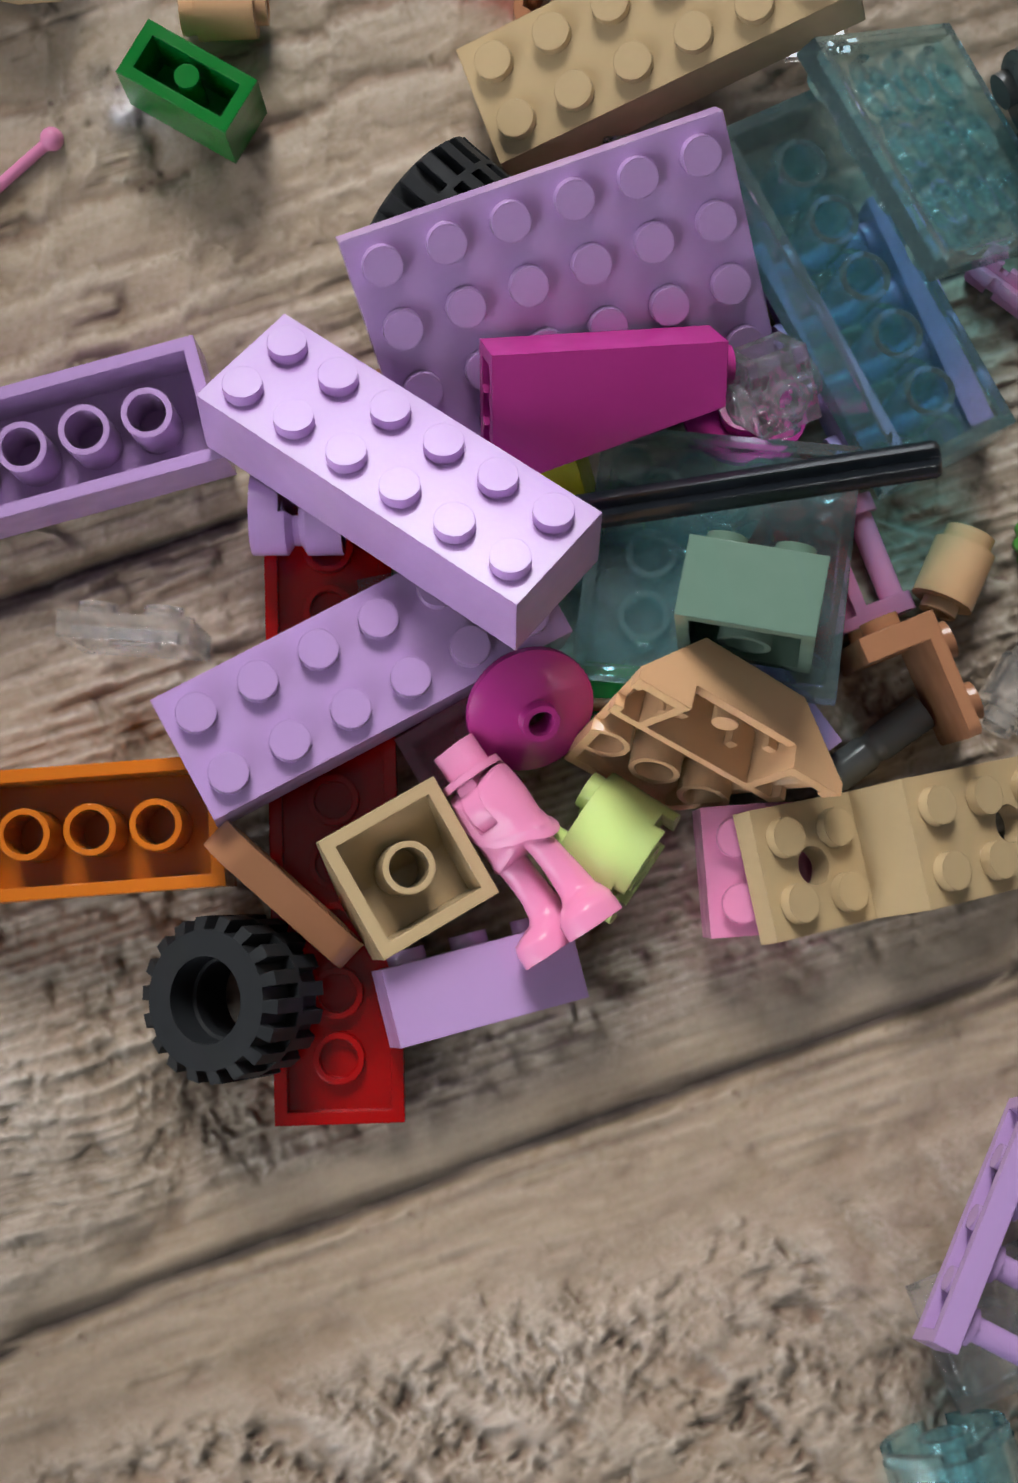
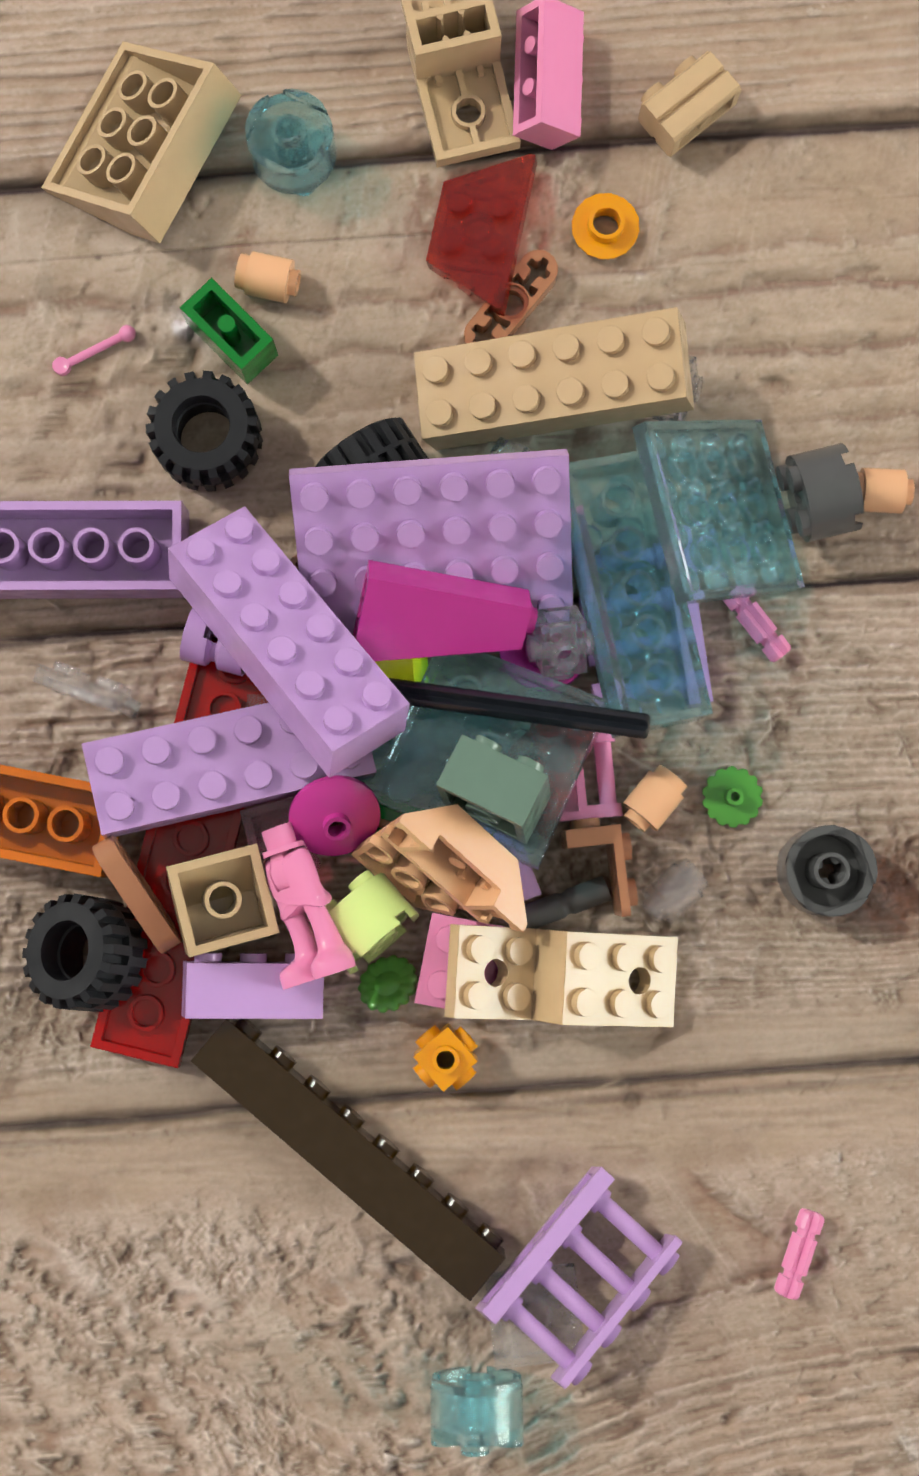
camera: 15 degrees right, 0 degrees up
none -> black tyre [146,371,263,492]
none -> dark brown brick [191,1019,506,1301]
none -> bright green piece [358,955,418,1013]
none -> light orange brick [413,1023,478,1092]

